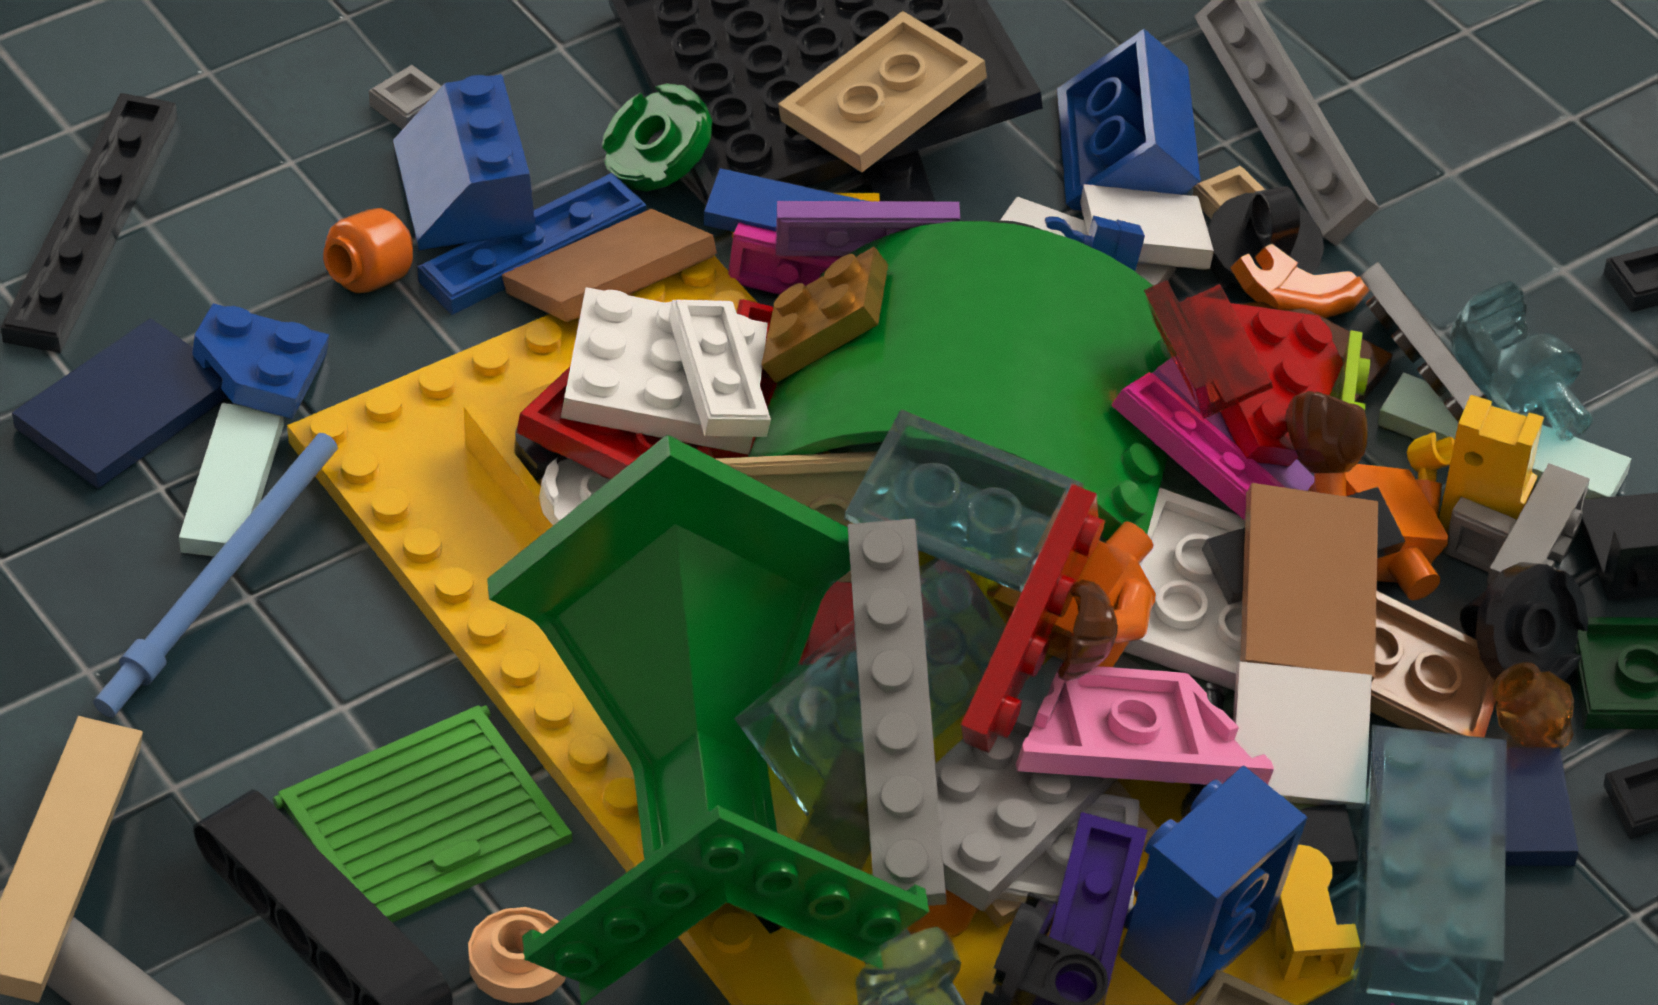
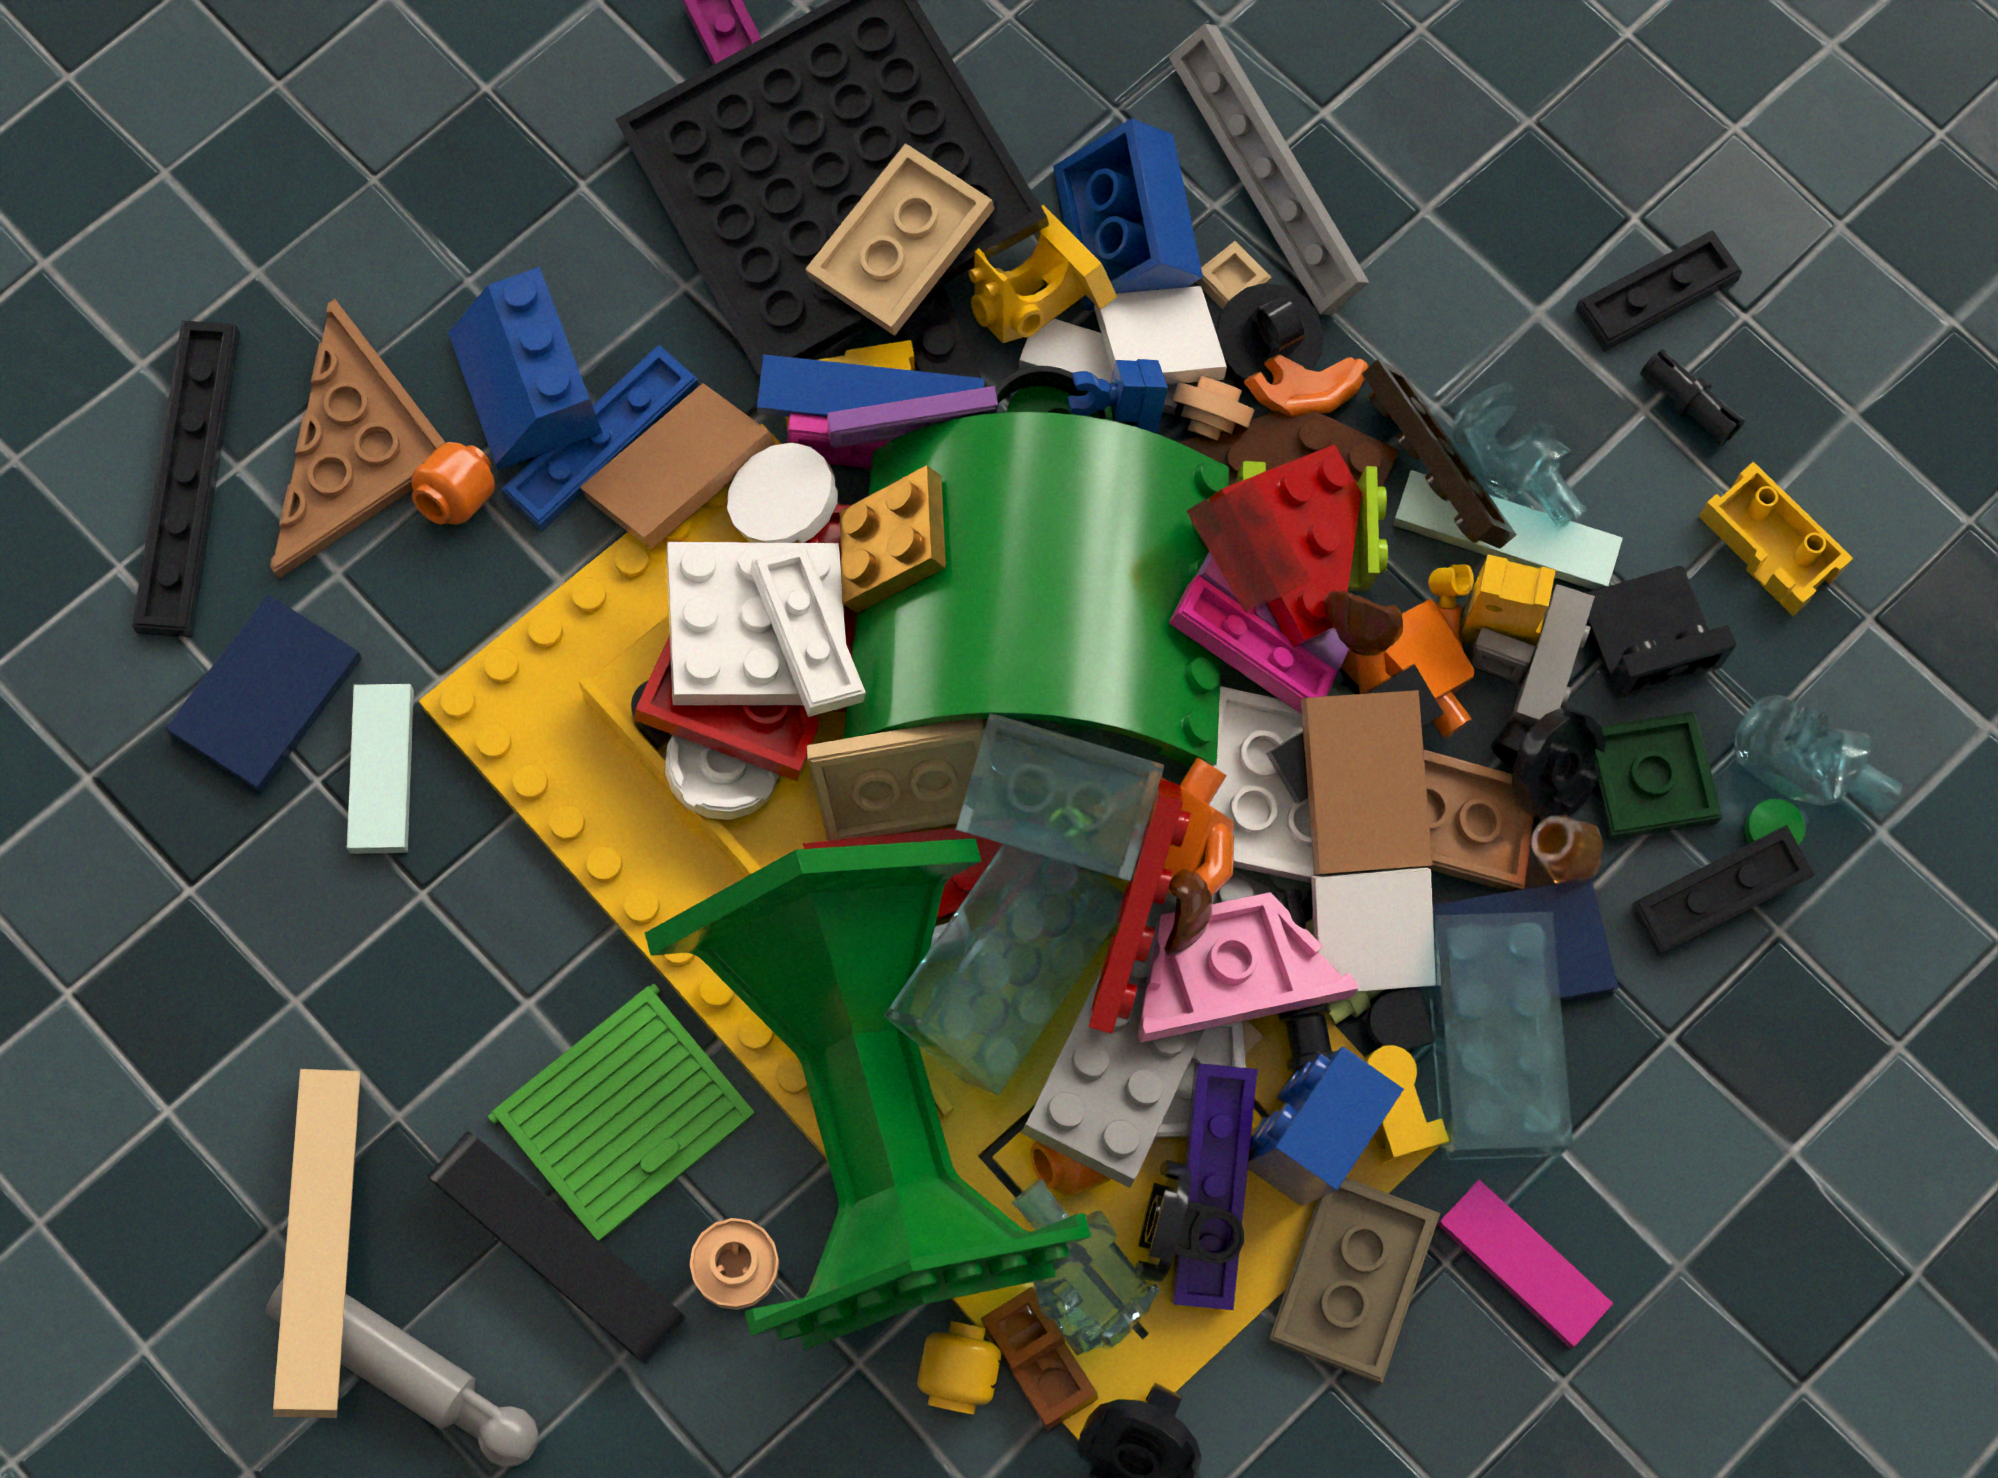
camera: 10 degrees left, 25 degrees up
medium blue bar [93,433,338,718] -> none
blue plate [192,303,329,419] -> none
light grey tile [369,65,441,129] -> none
green tile [602,84,712,192] -> none
clear smoke tile [796,744,871,870] -> none
light grey plate [847,519,947,906] -> none
none -> medium nougat tile [270,299,445,579]
none -> white tile [727,443,838,543]
none -> yellow tile [969,205,1117,343]
none -> light nougat plate [1172,376,1255,441]

